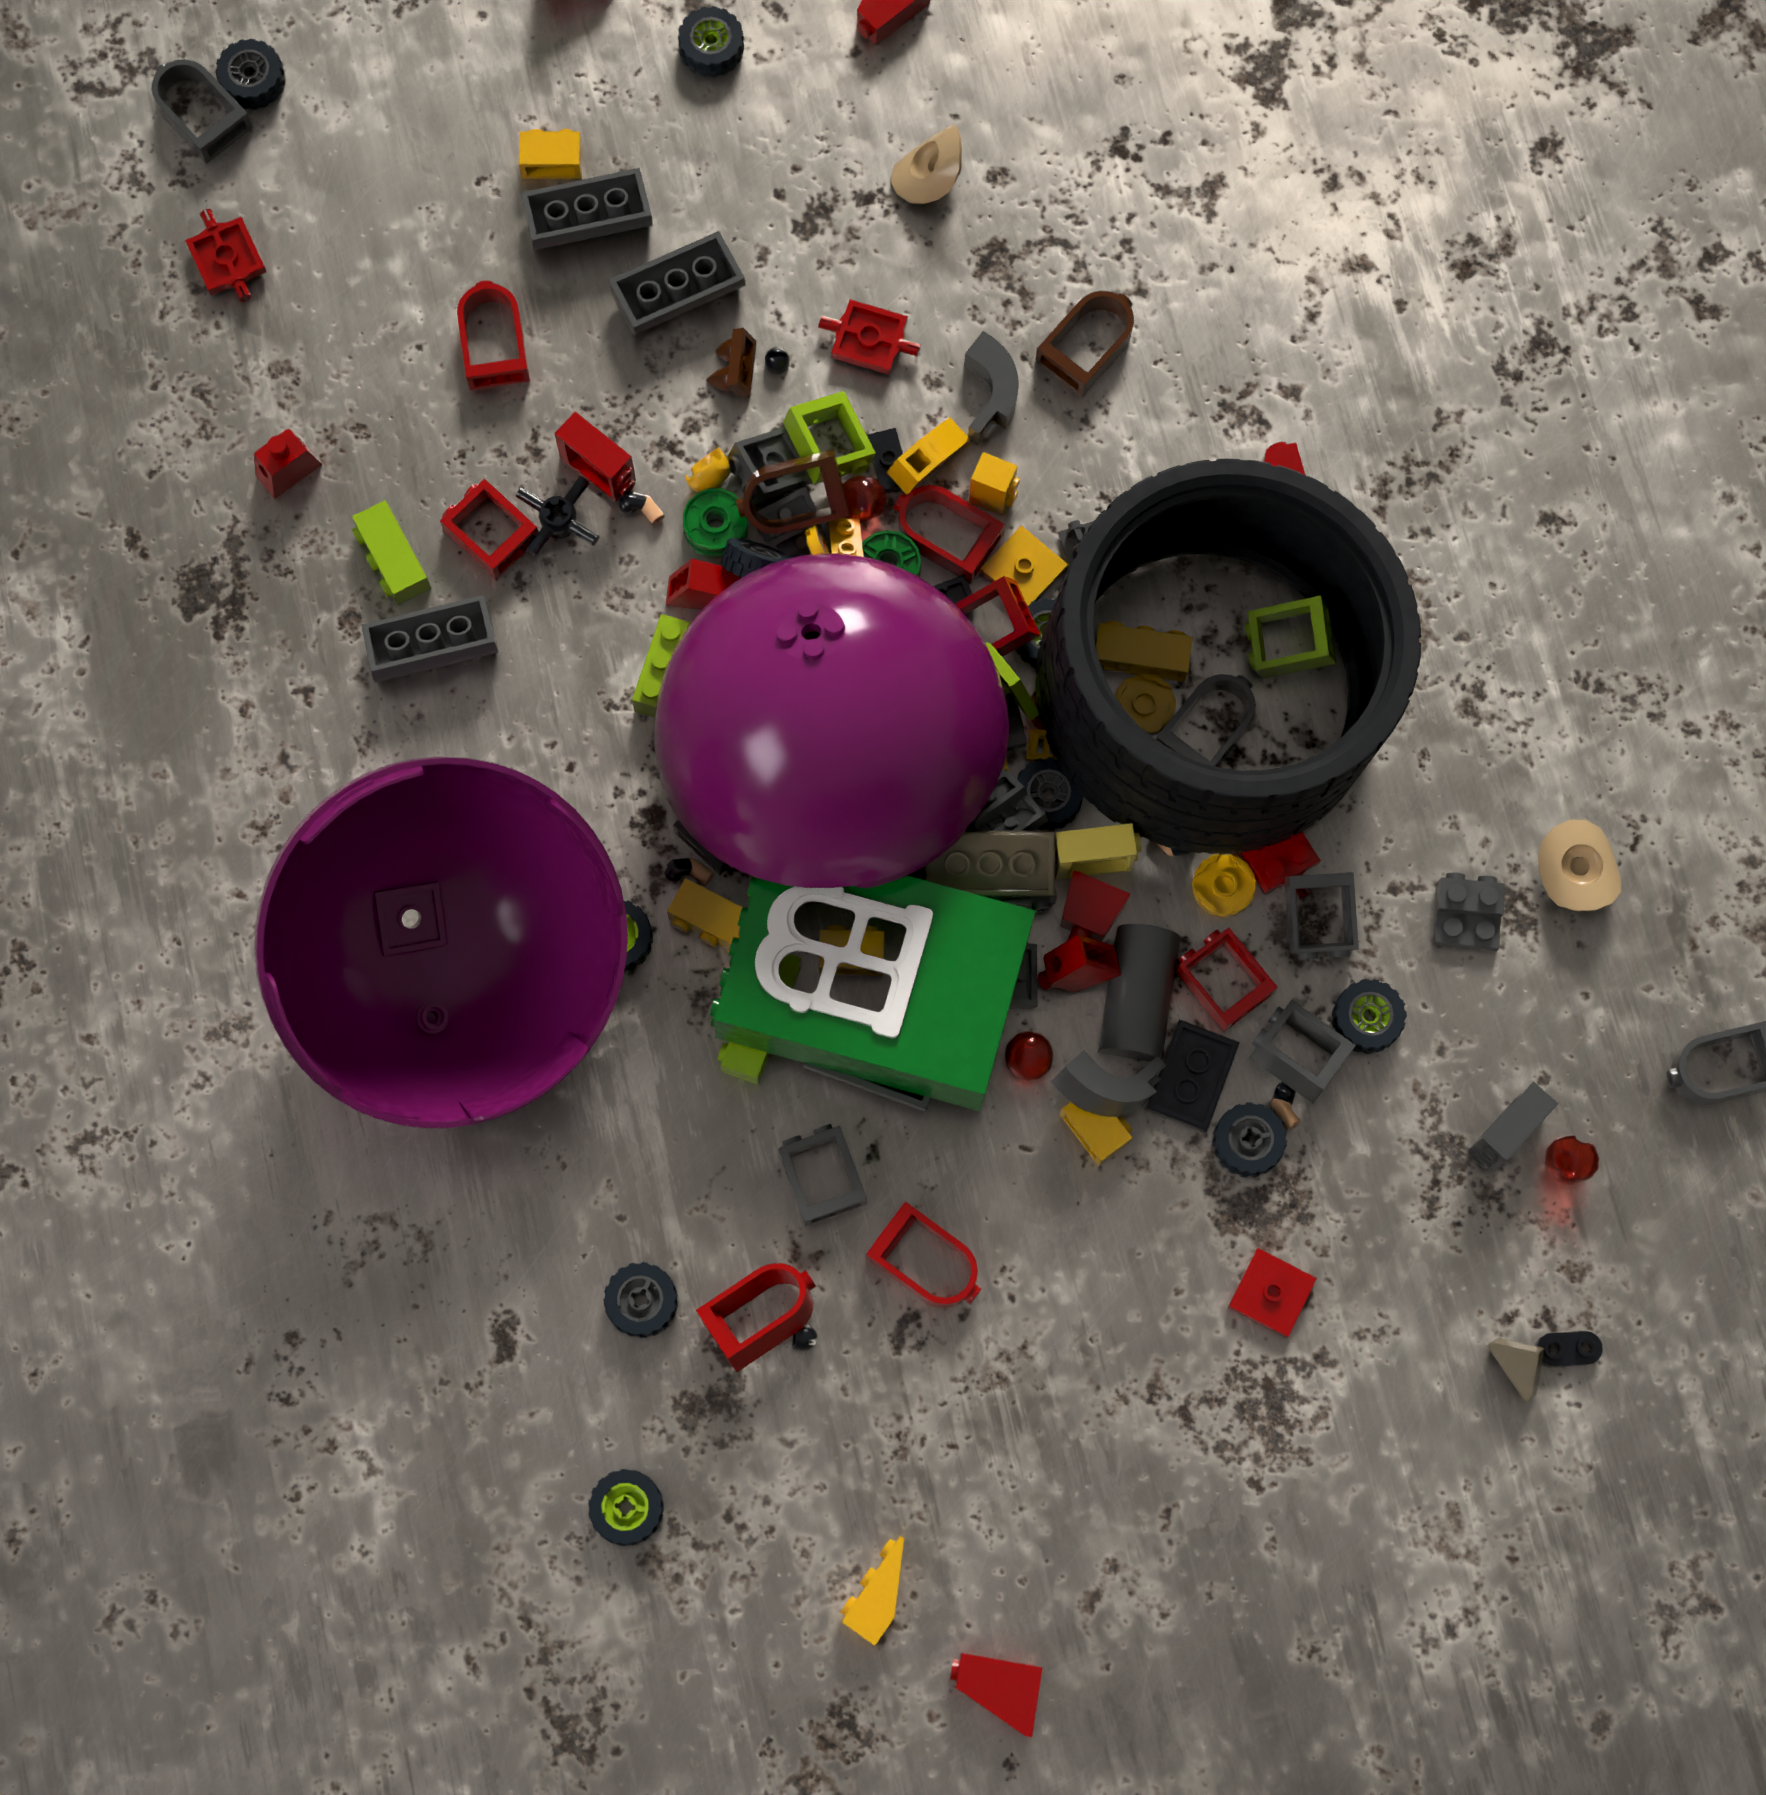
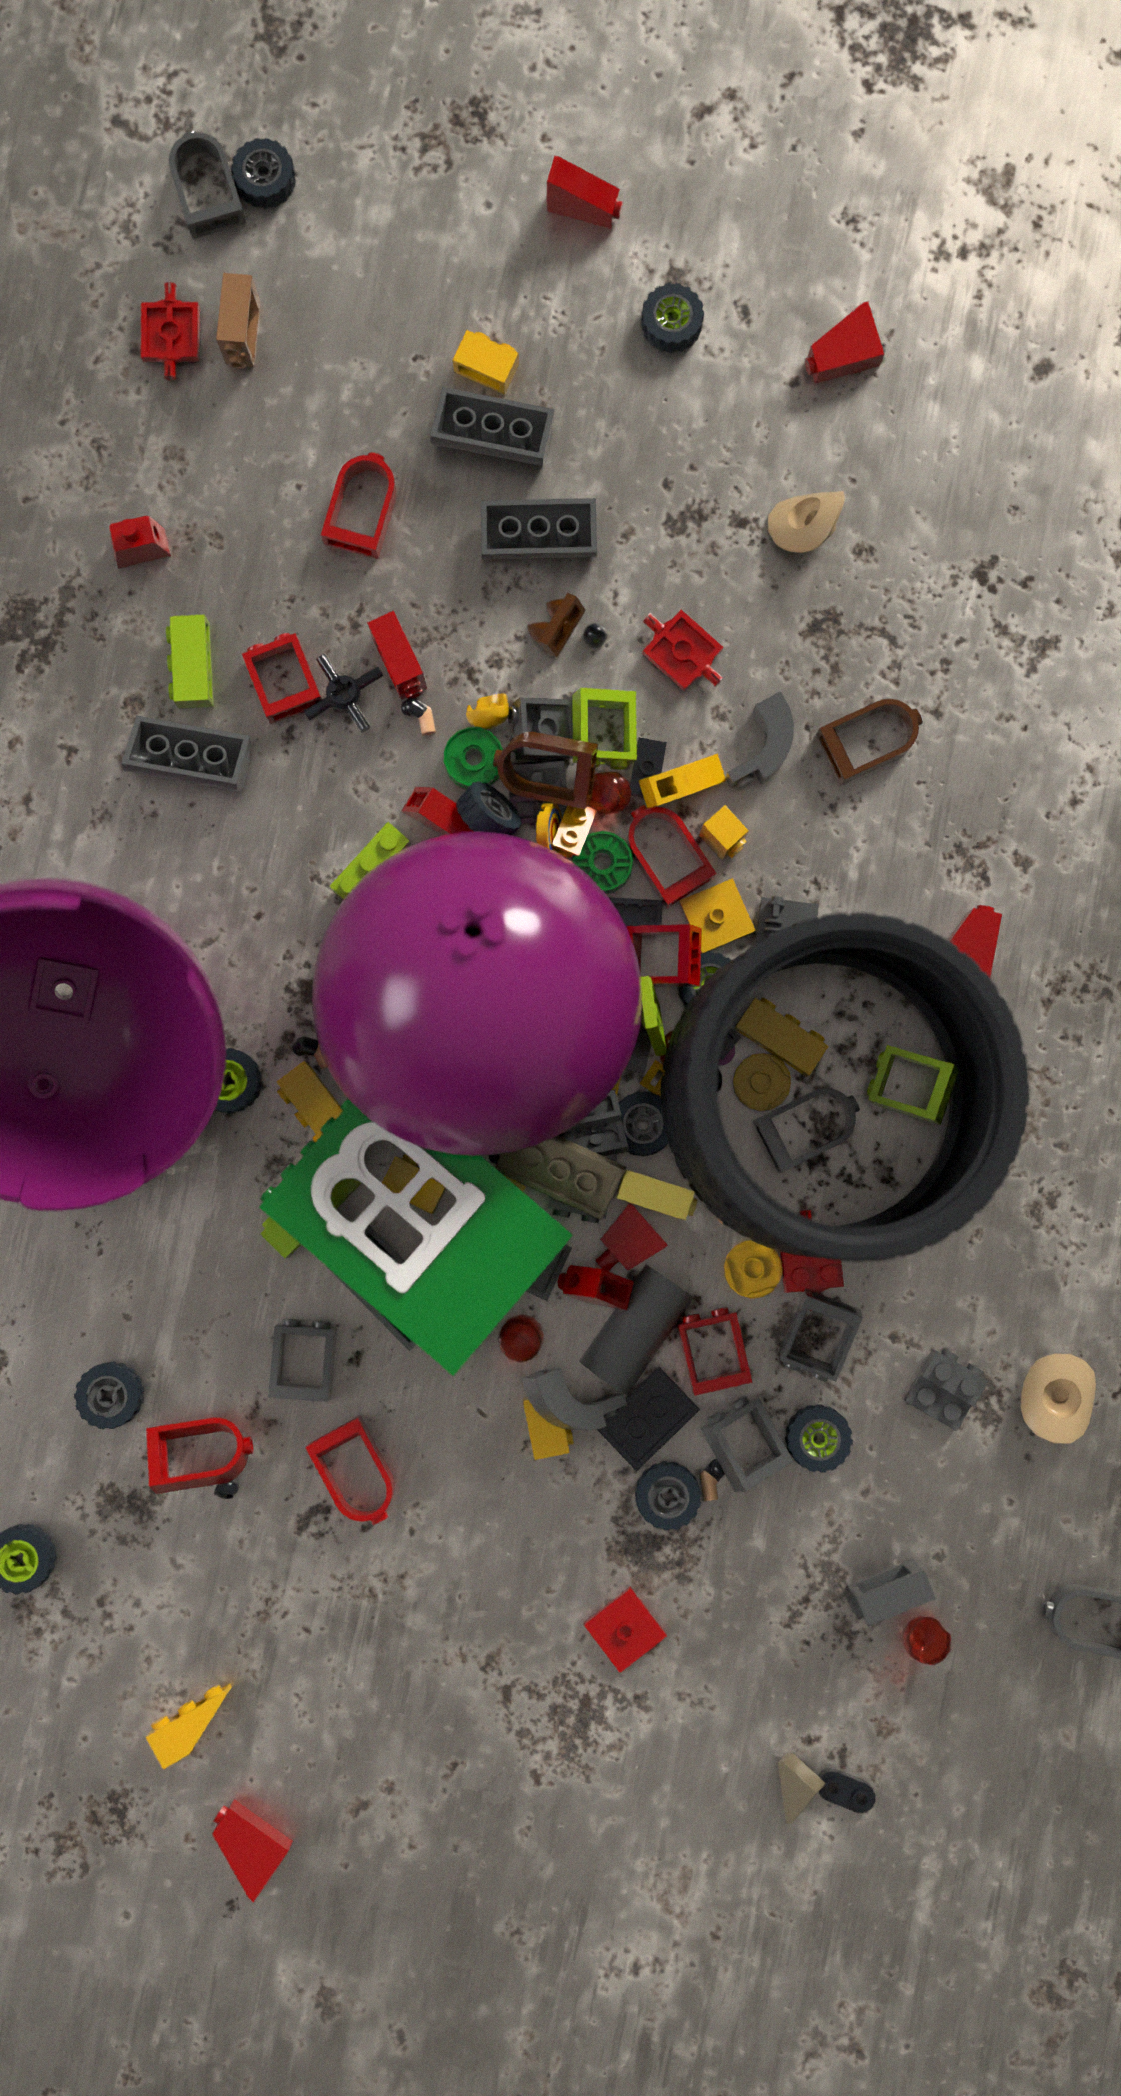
camera: 25 degrees right, 10 degrees up
none -> medium nougat window [216,273,261,369]

